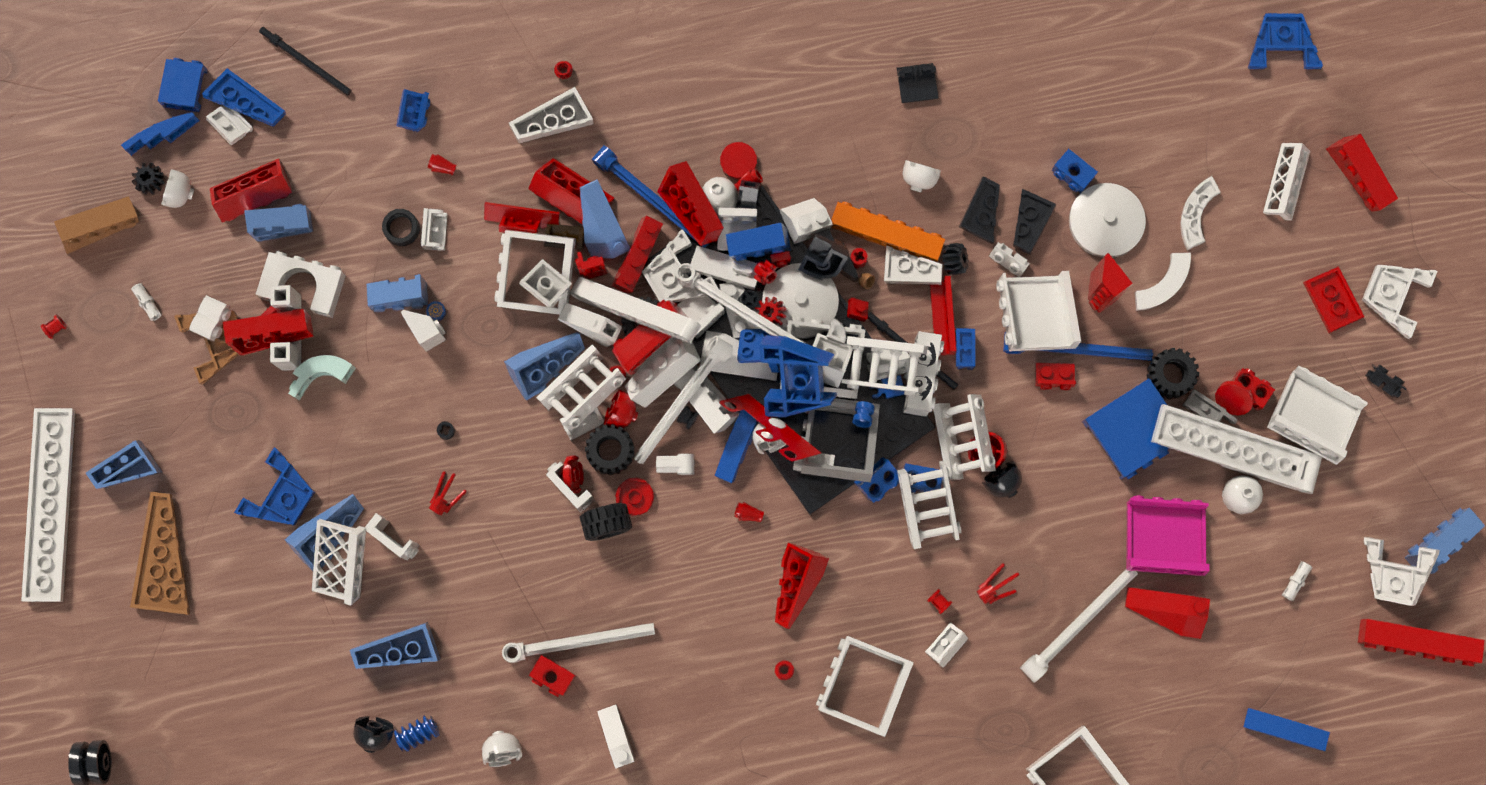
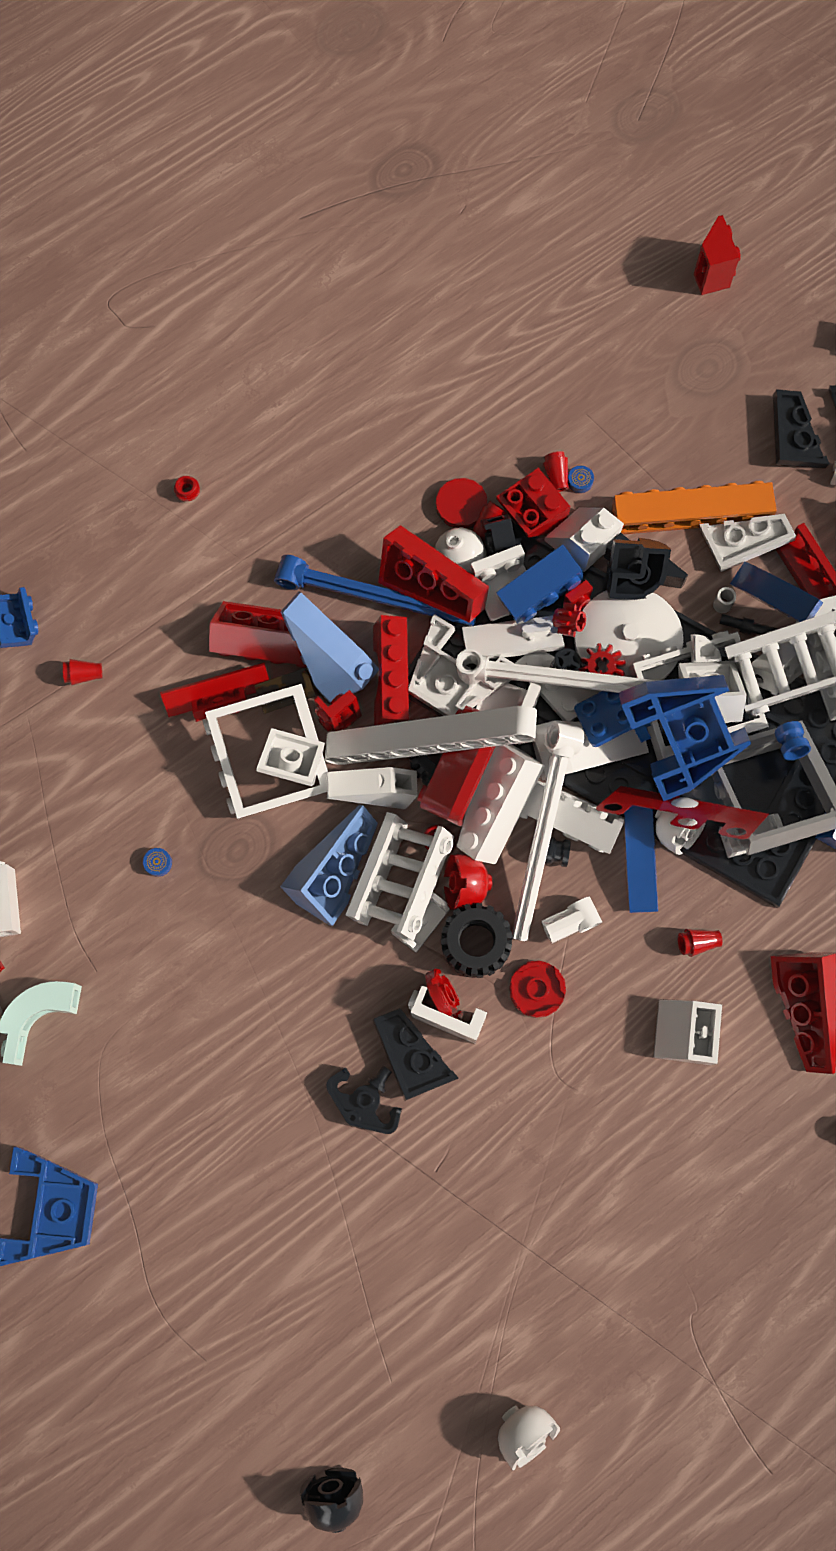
camera: 20 degrees left, 5 degrees down
medium blue wedge [285,494,364,571] -> none
white fence [312,519,366,605] -> none
medium blue wedge [350,622,441,669] -> none
white panel [365,513,419,560] -> none
medium blue wedge [366,274,428,312] -> none
black tyre [382,209,420,246] -> none
blue piece [394,716,439,752] -> none
white slope [401,310,446,351] -> none
white hinge [421,208,448,251] -> none
red plant [429,471,467,516] -> none
black bush [436,421,455,440] -> none
white piece [502,623,655,663] -> none
white wedge [509,87,594,143] -> none
red brick [529,655,577,697] -> none
black tyre [579,503,633,541] -> none
white slope [597,705,636,769] -> none
red plate [847,297,869,322] -> none
red bush [850,248,868,269] -> none
medium nougat hinge [858,273,875,289] -> none
blue plate [869,375,904,399] -> none
black hinge [896,63,939,103] -> none
white cylinder [903,160,941,192] -> none
black gear [942,243,969,275] -> none
none -> black piece [326,1066,402,1134]
none -> black wing [373,1008,459,1101]
none -> red slope [496,467,571,538]
none -> red cone [543,451,569,492]
none -> blue tile [568,465,594,493]
none -> white slope [654,1000,722,1065]
none -> red slope [694,215,741,295]
none -> white hinge [713,587,736,613]
none -> blue slope [730,561,823,622]

